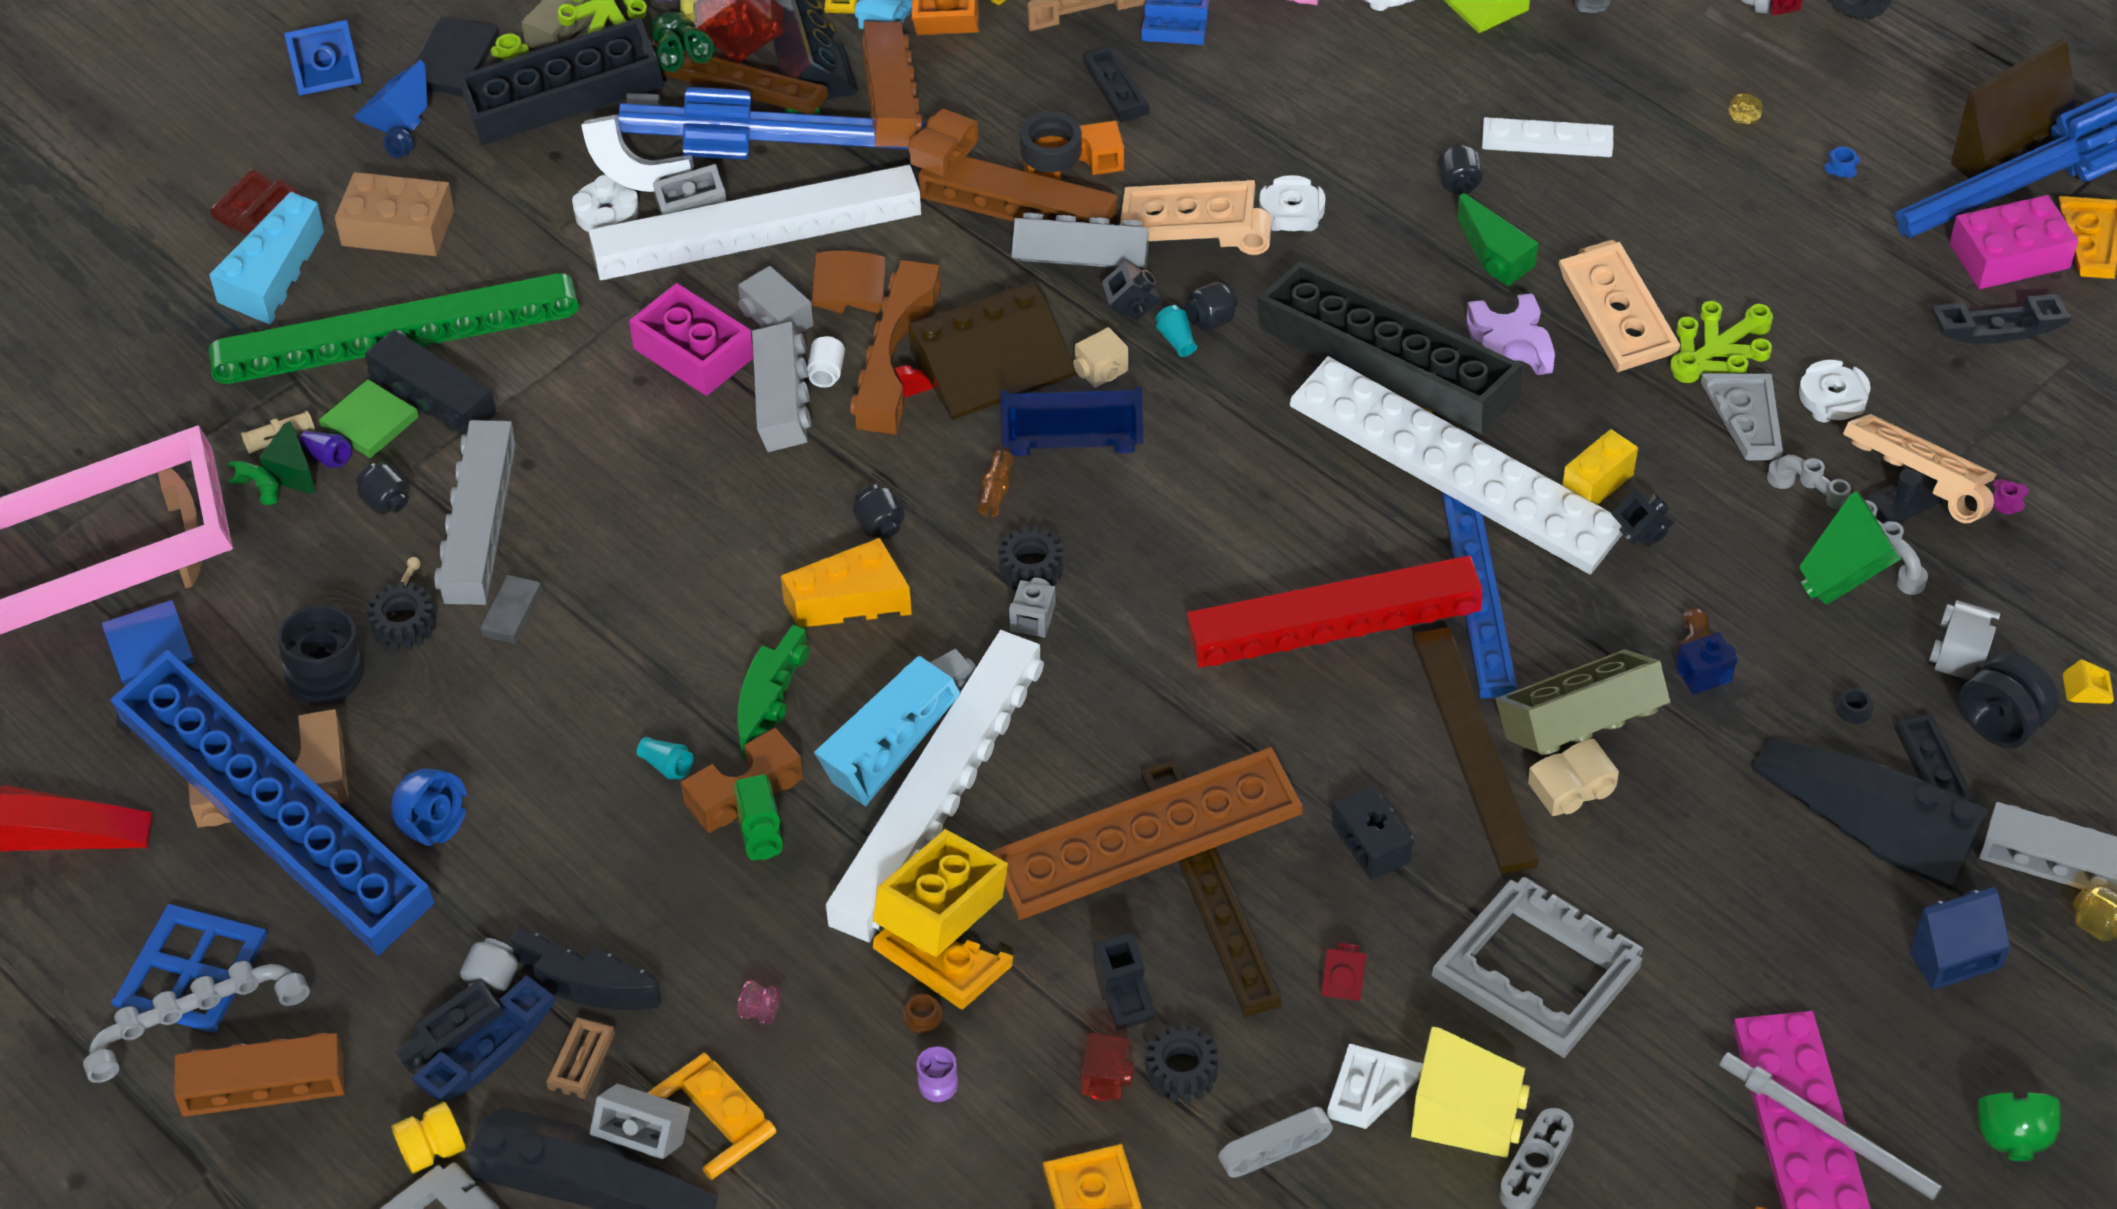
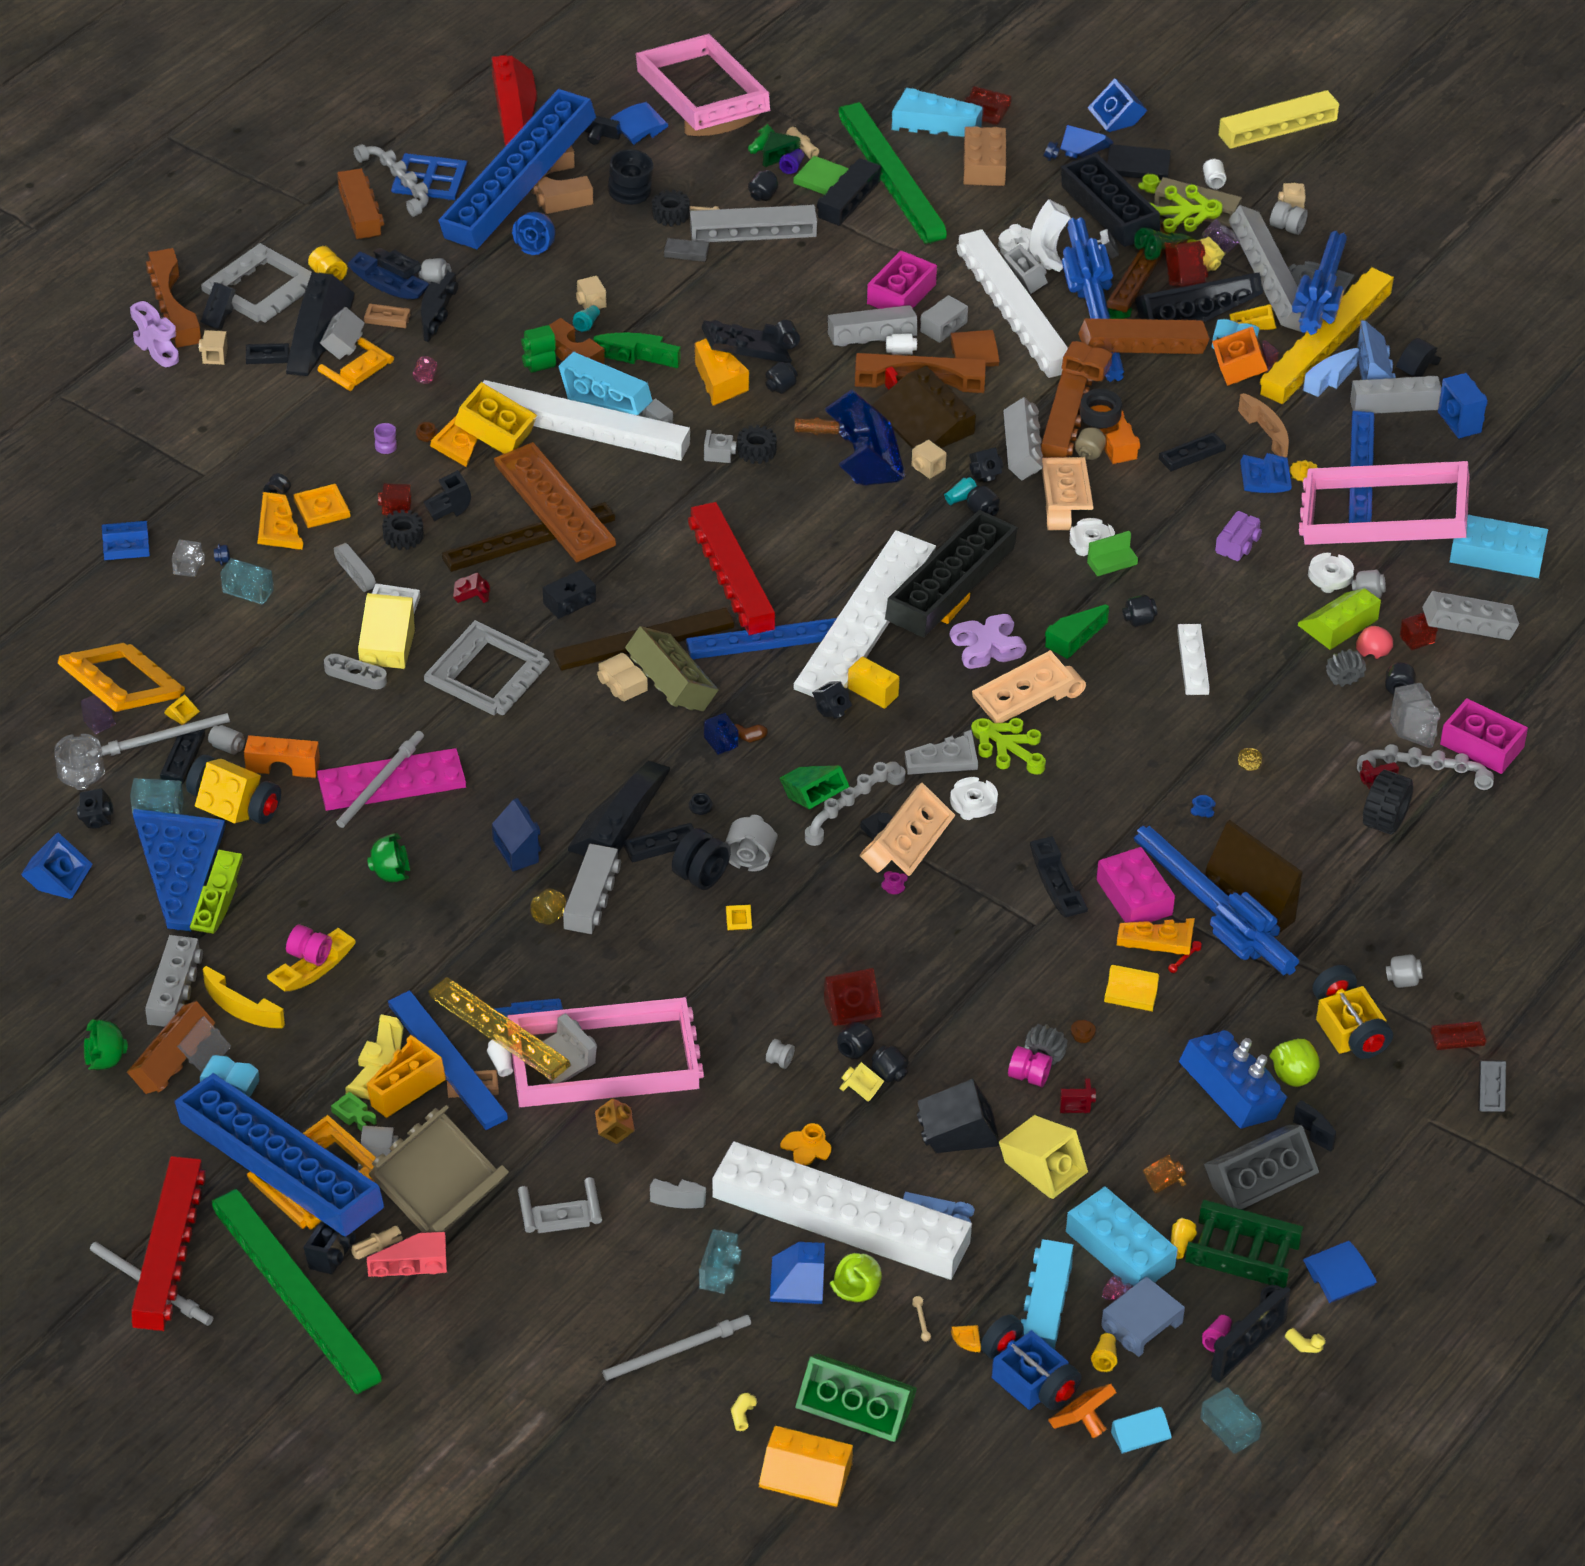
camera: 80 degrees right, 5 degrees down
none -> tan brick [576,276,606,309]
none -> black hinge [701,320,800,363]
none -> dark tan head [1074,427,1107,460]
none -> bright green panel [1087,531,1138,577]
none -> medium lavender brick [1215,511,1262,561]

